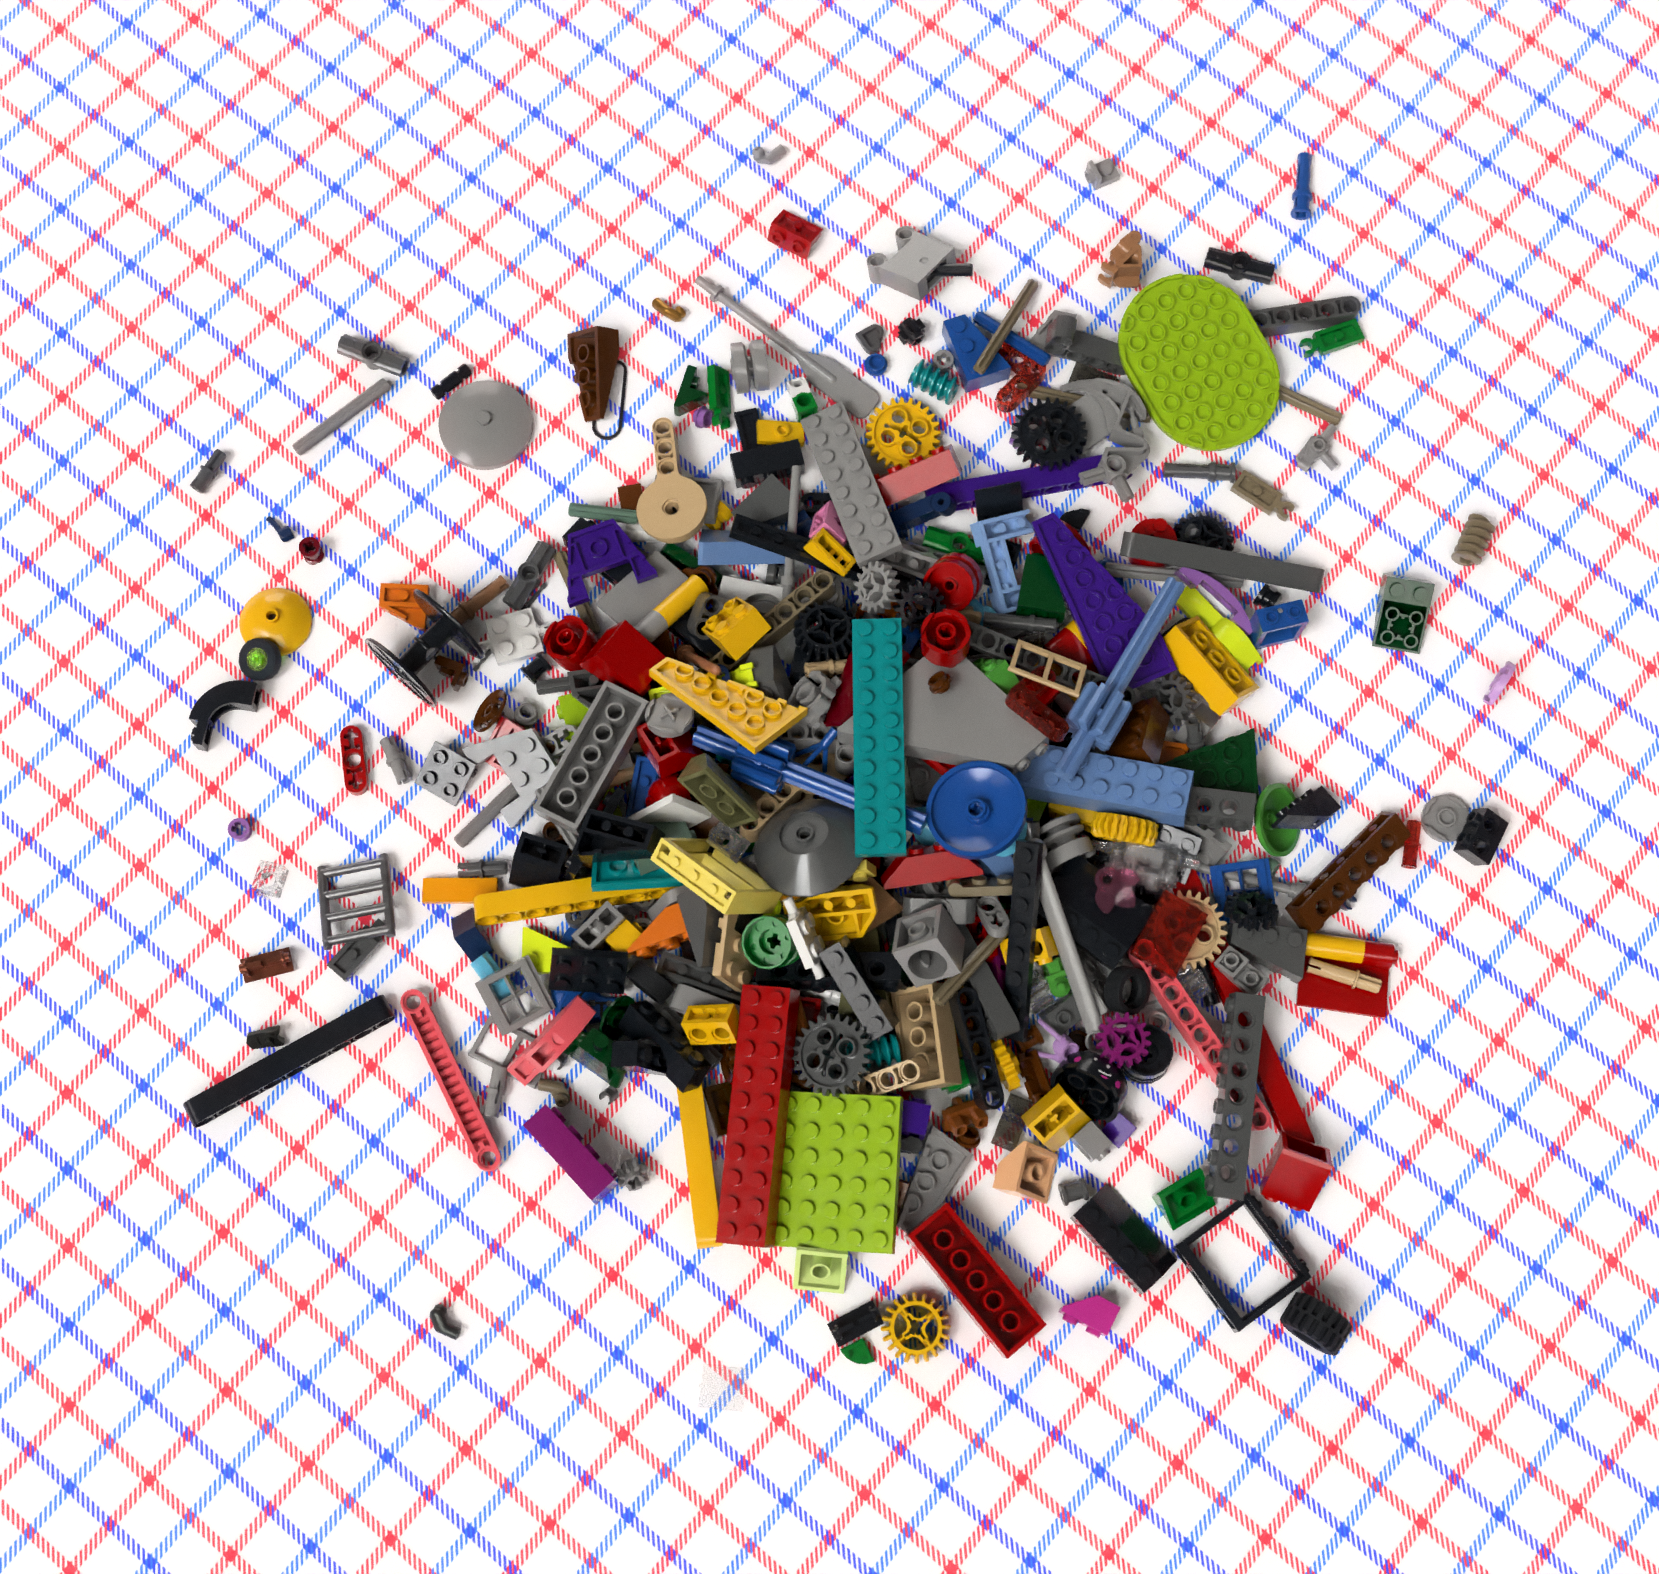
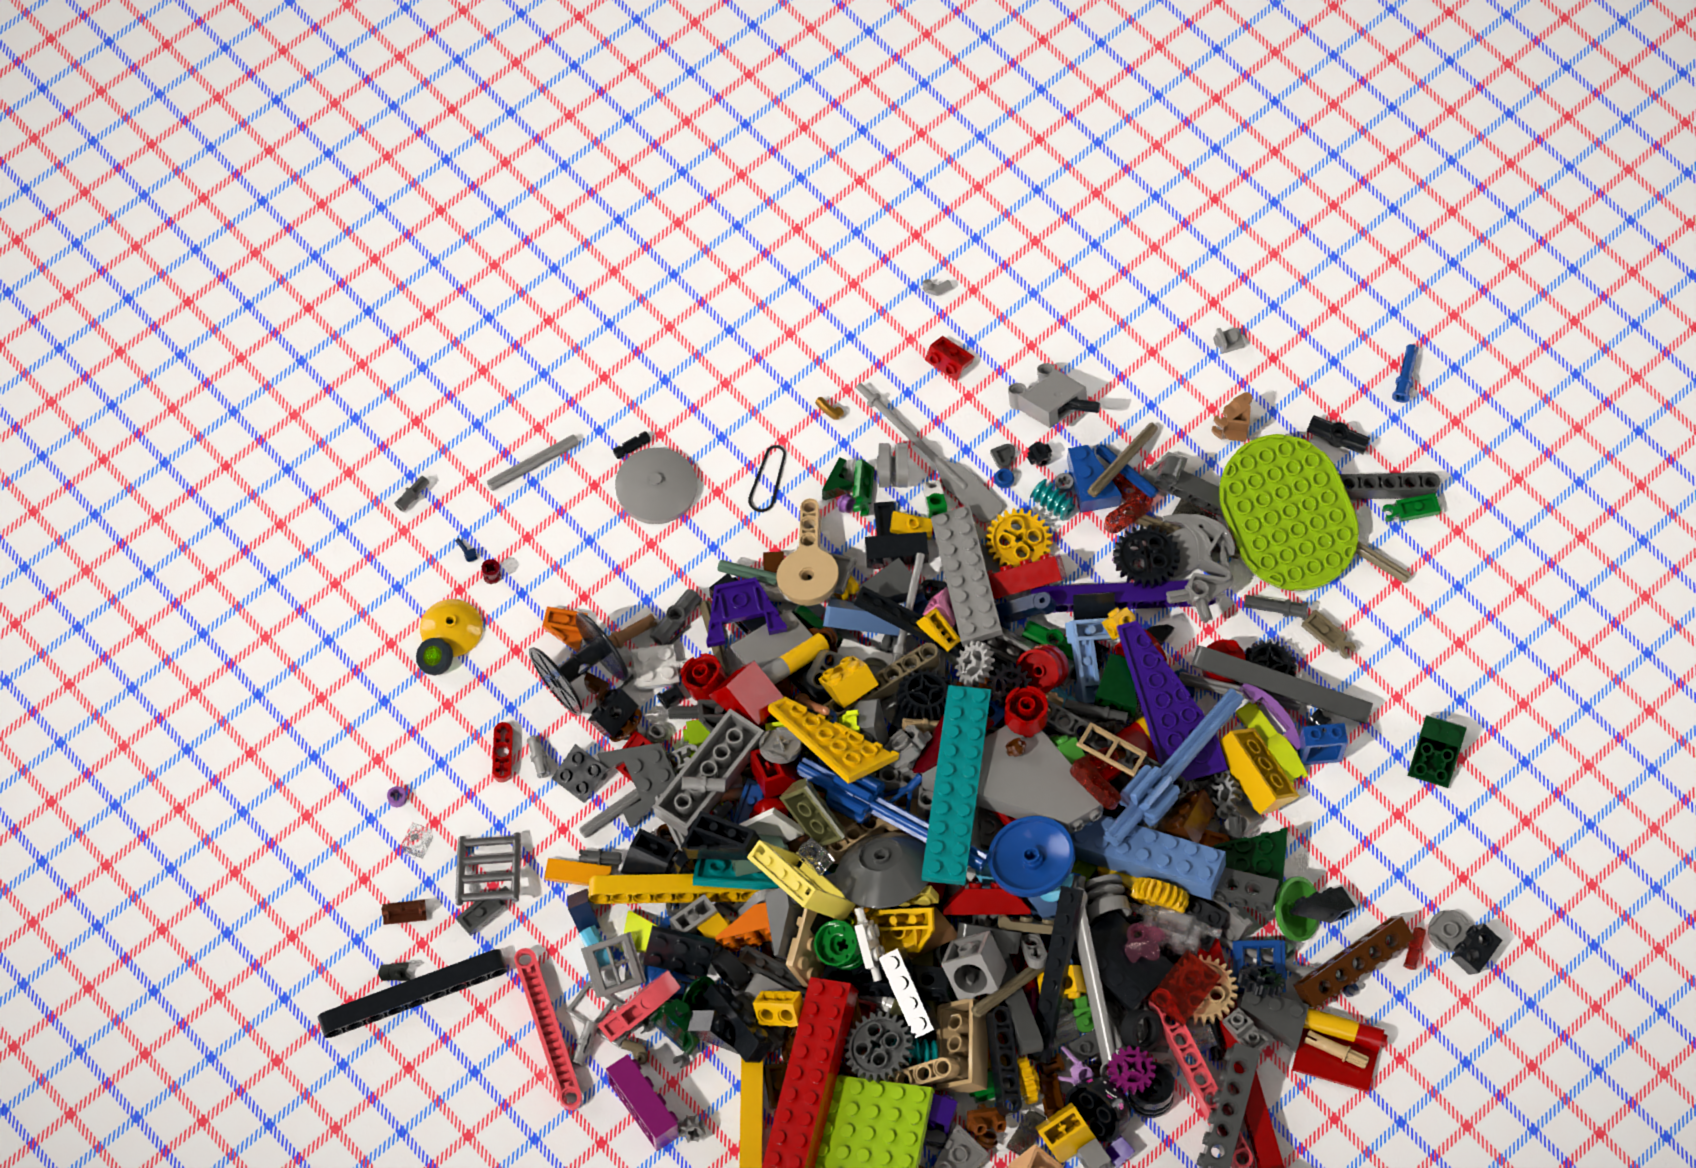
camera: 10 degrees right, 10 degrees down
black arch [189,680,262,752] -> none
dark grey piece [337,334,410,378] -> none
reddish brown wedge [567,326,619,423] -> none
light grey piece [1295,424,1338,473] -> none
dark tan piece [1451,513,1496,566] -> none
lavender tile [1482,661,1517,706] -> none
none -> black brick [588,688,639,738]
none -> light grey pin [682,776,726,793]
none -> yellow brick [1101,607,1136,640]

